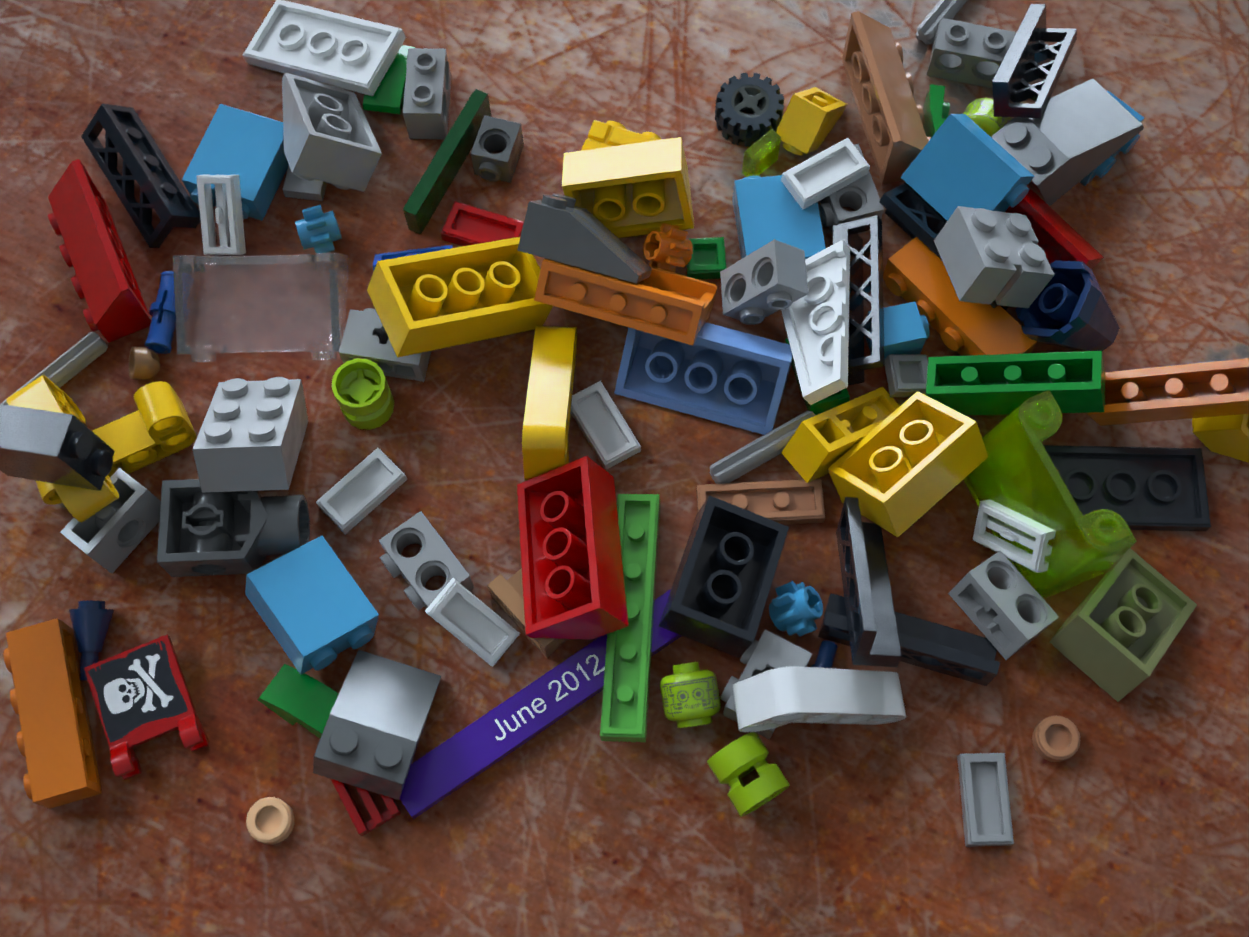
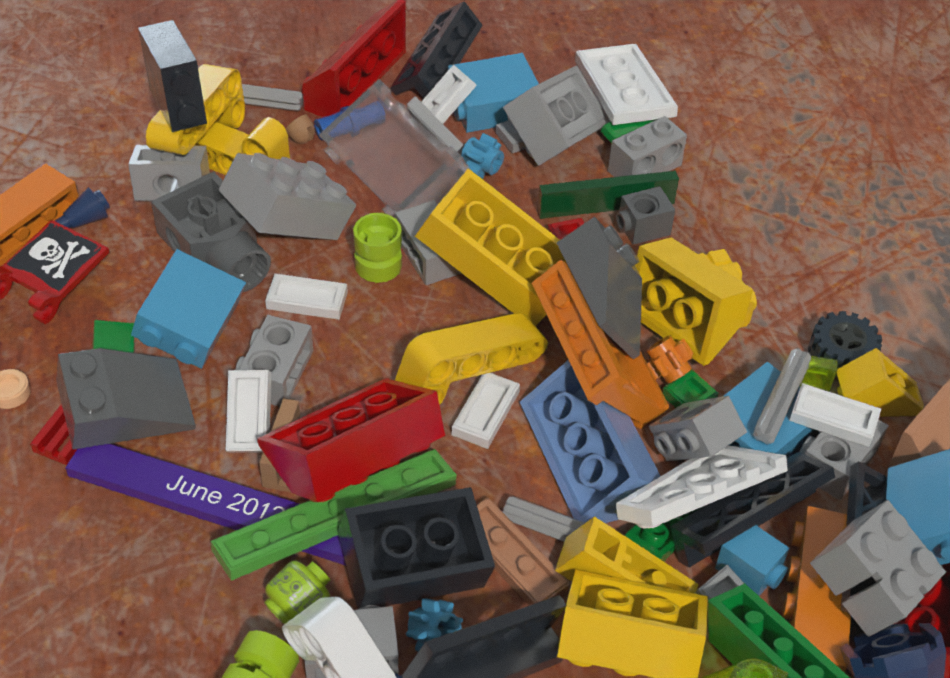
camera: 50 degrees right, 20 degrees down
none -> light grey tile [407,96,464,158]
none -> light grey axle [753,348,811,444]

